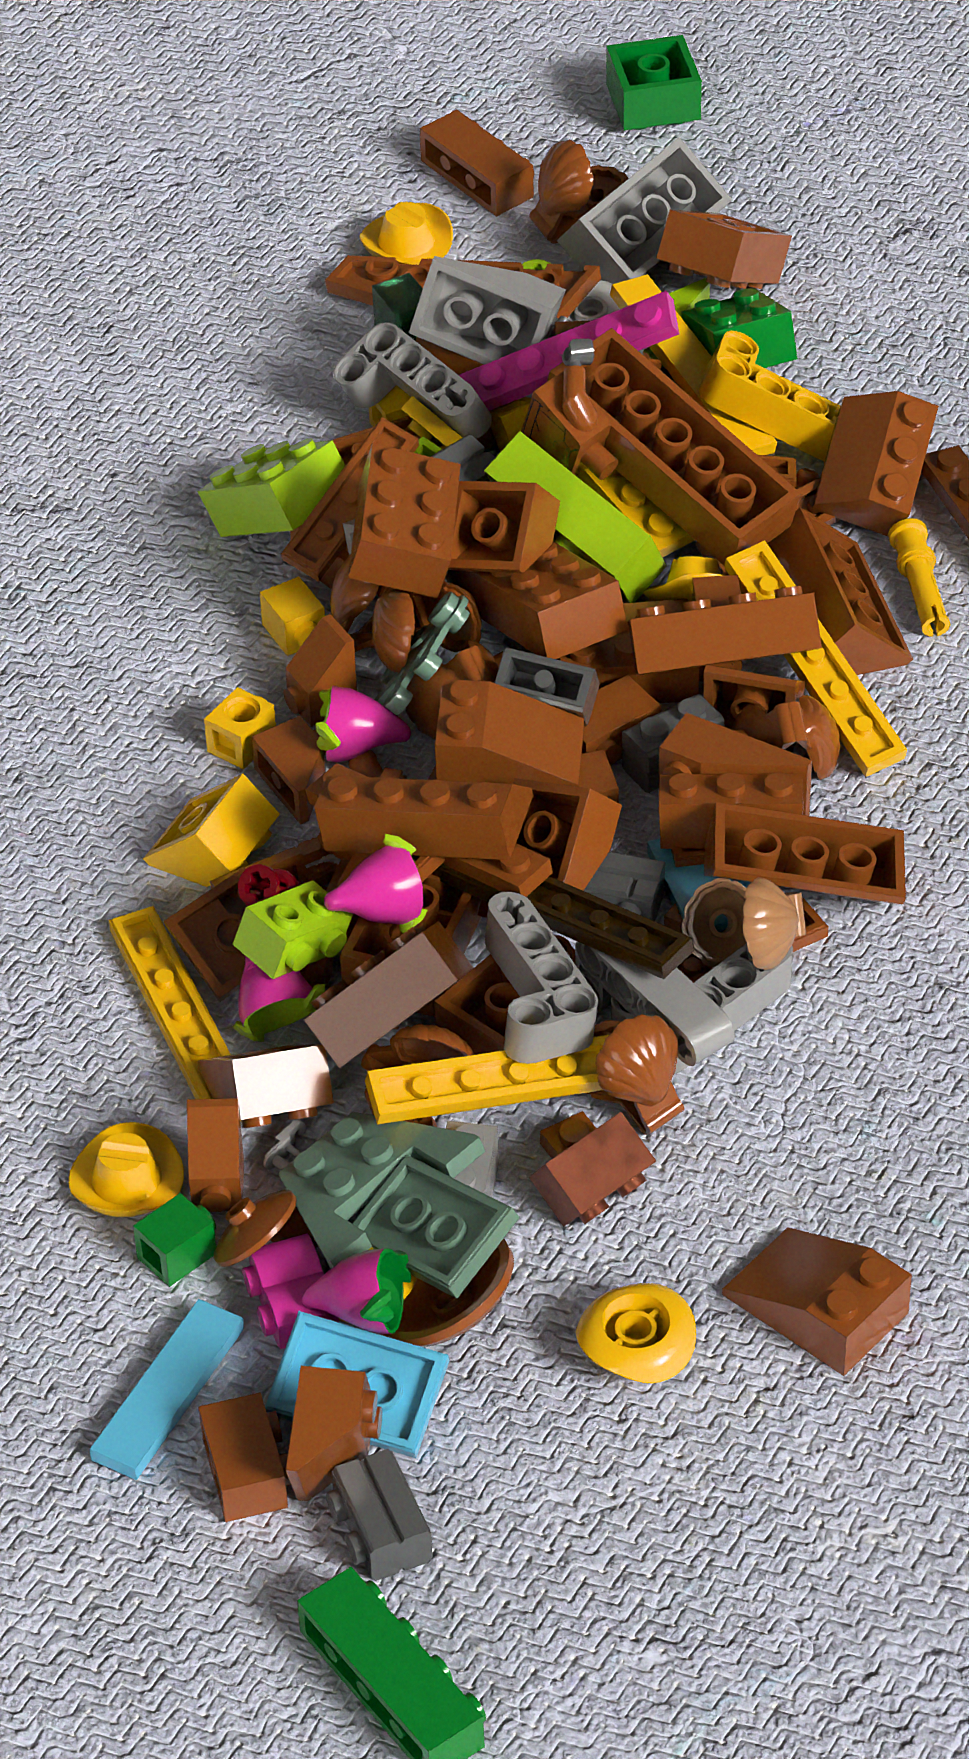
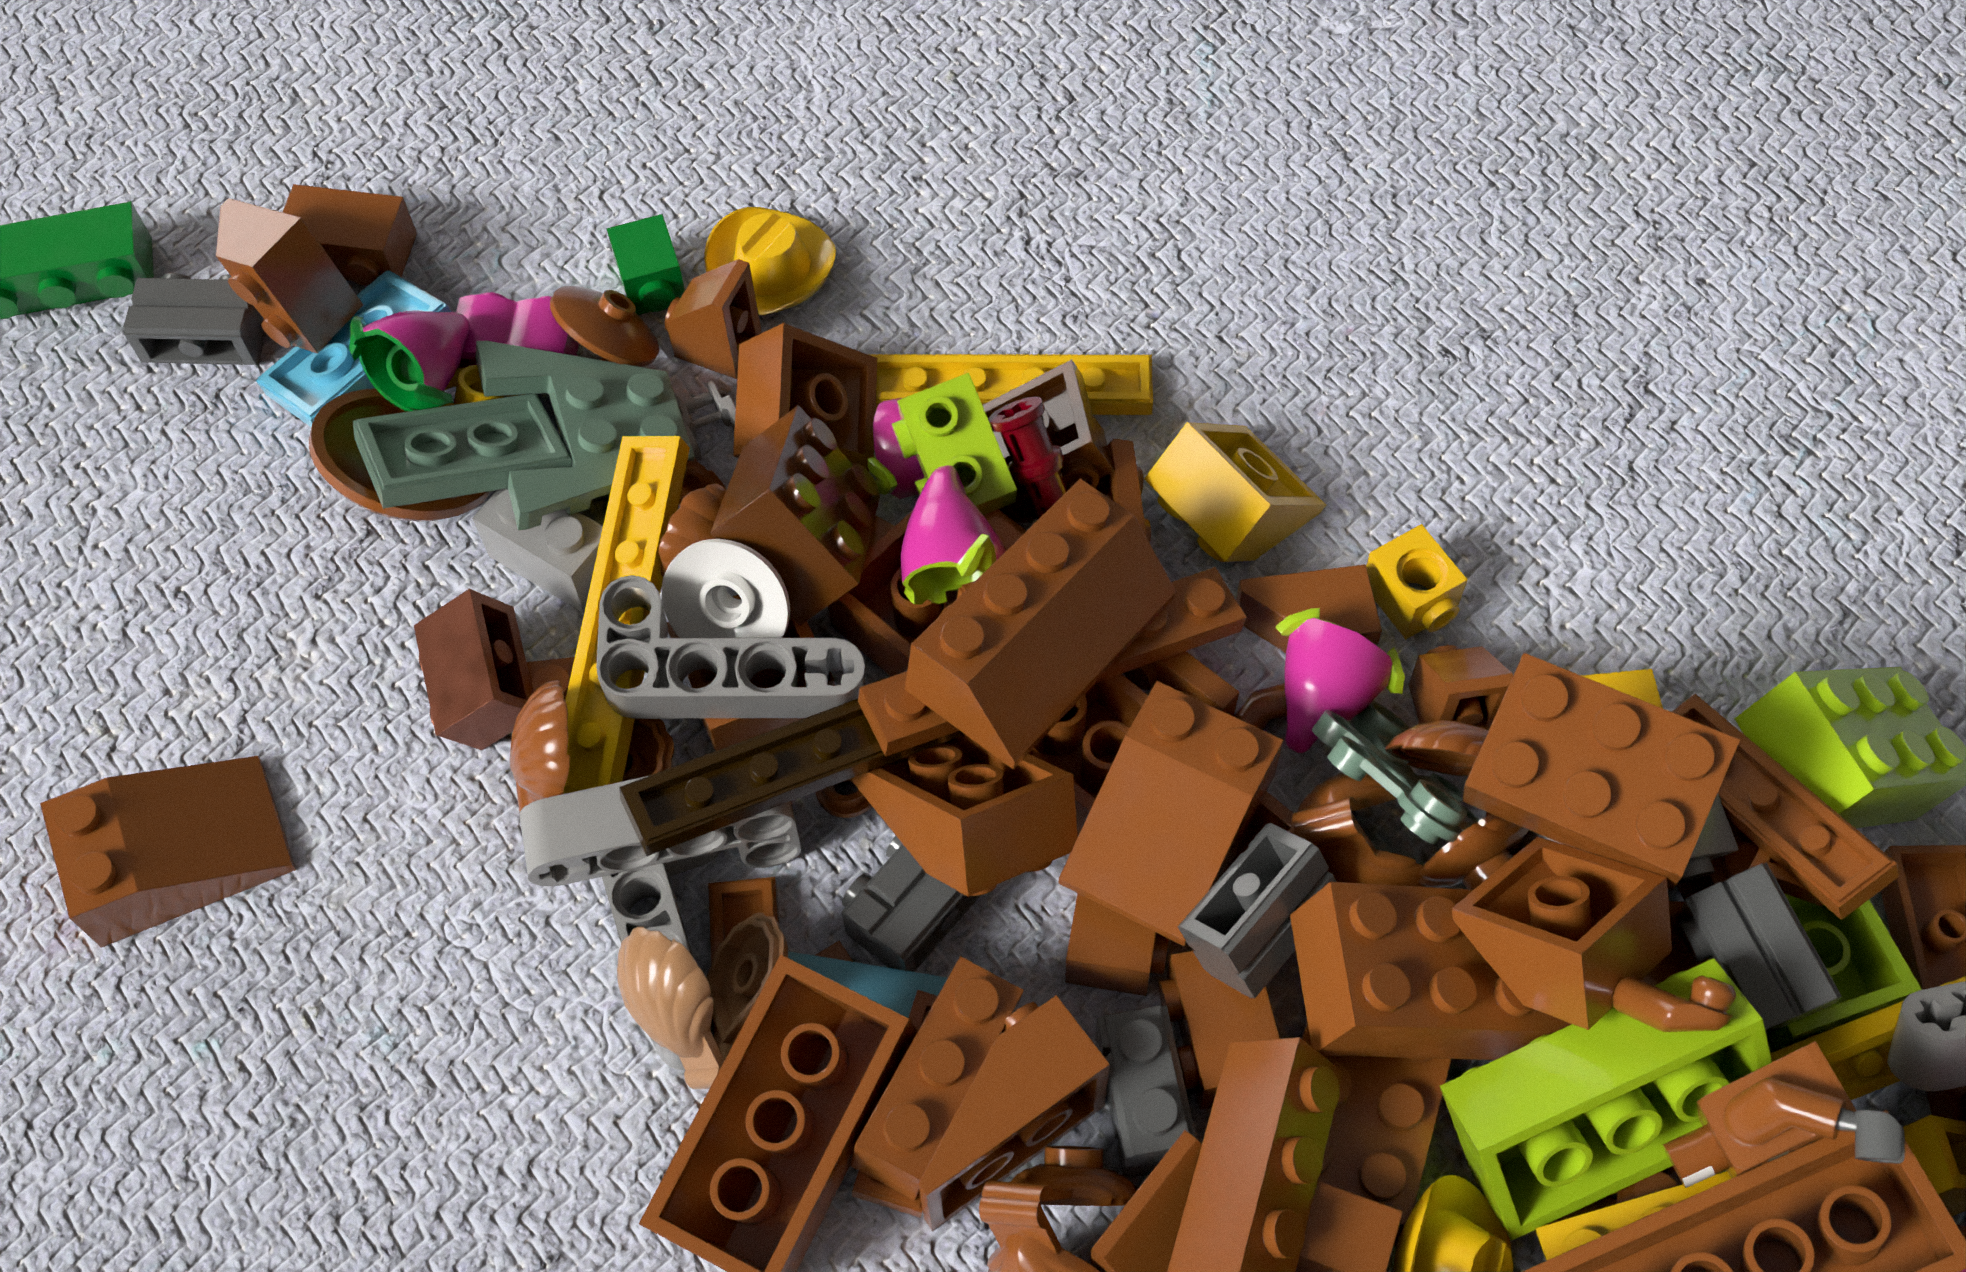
camera: 115 degrees right, 15 degrees up
medium azure tile [89,1299,244,1480] -> none
yellow hat [576,1283,696,1383] -> none
none -> white dish [662,539,790,638]
none -> dark orange arm [1612,975,1736,1032]

